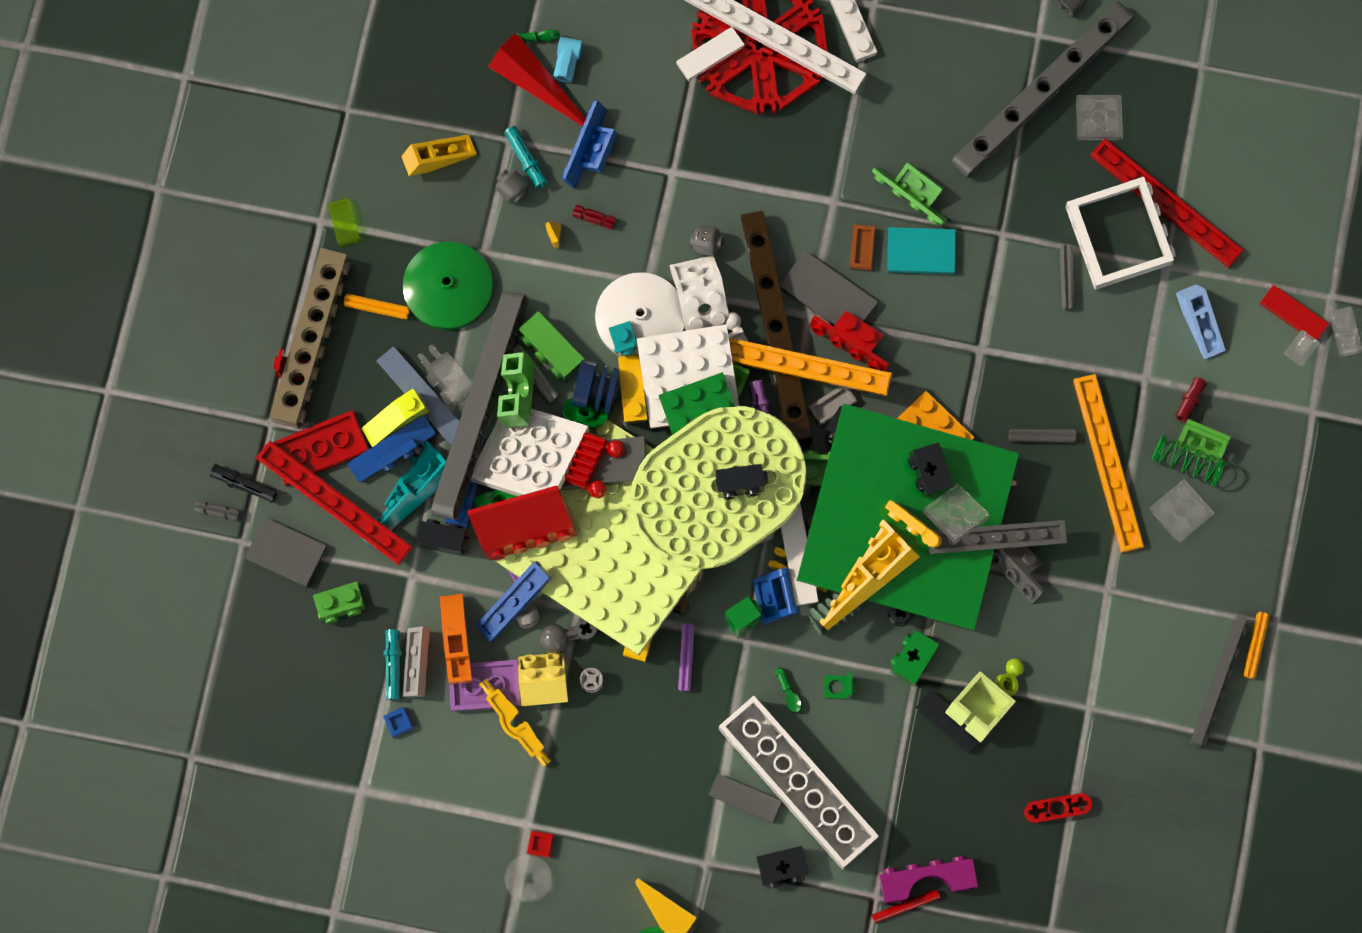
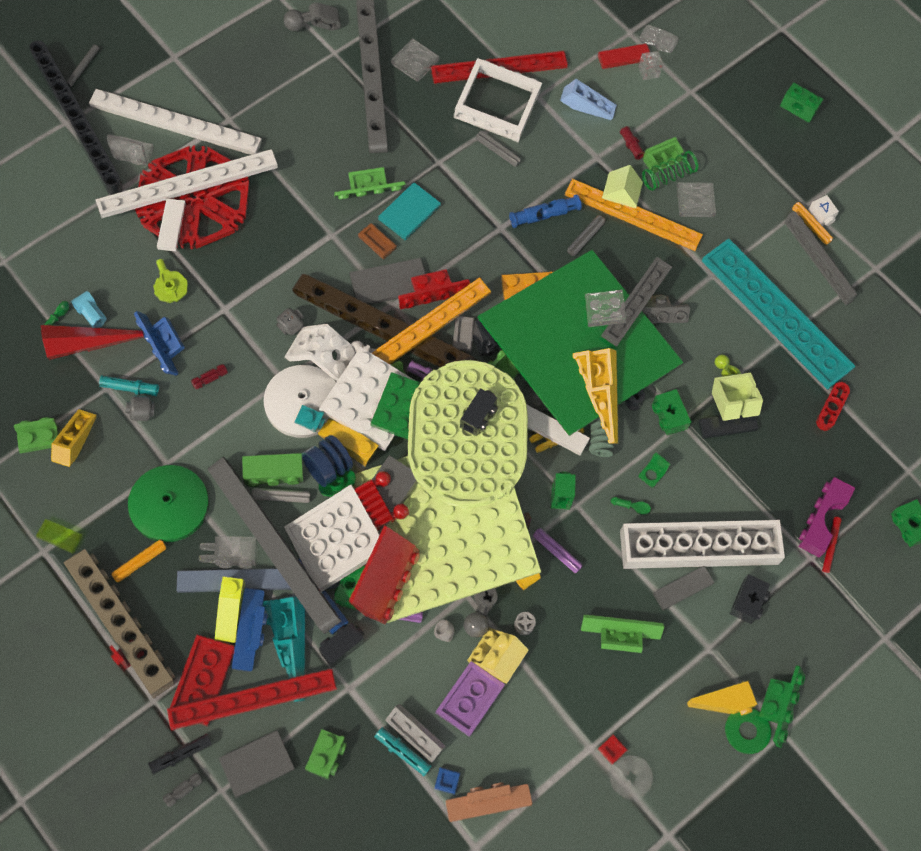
camera: 60 degrees left, 10 degrees down
orange slope [440,594,472,685] -> none
plate [475,561,553,642] -> none
yellow piece [479,678,551,767] -> none
bright green arch [497,352,535,428] -> none
yellow slope [545,222,562,249] -> none
blue plate [753,568,800,624] -> none
yellow hinge [885,500,942,548] -> none
black brick [908,442,953,497] -> none
none -> bright green bracket [14,417,59,453]
none -> lime piece [153,259,188,303]
none -> nougat bracket [445,783,532,822]
none -> blue piece [509,194,582,228]
none -> bright green bracket [581,615,664,653]
none -> yellowish green slope [602,165,643,208]
none -> teal plate [702,238,856,390]
none -> white brick [808,195,839,226]

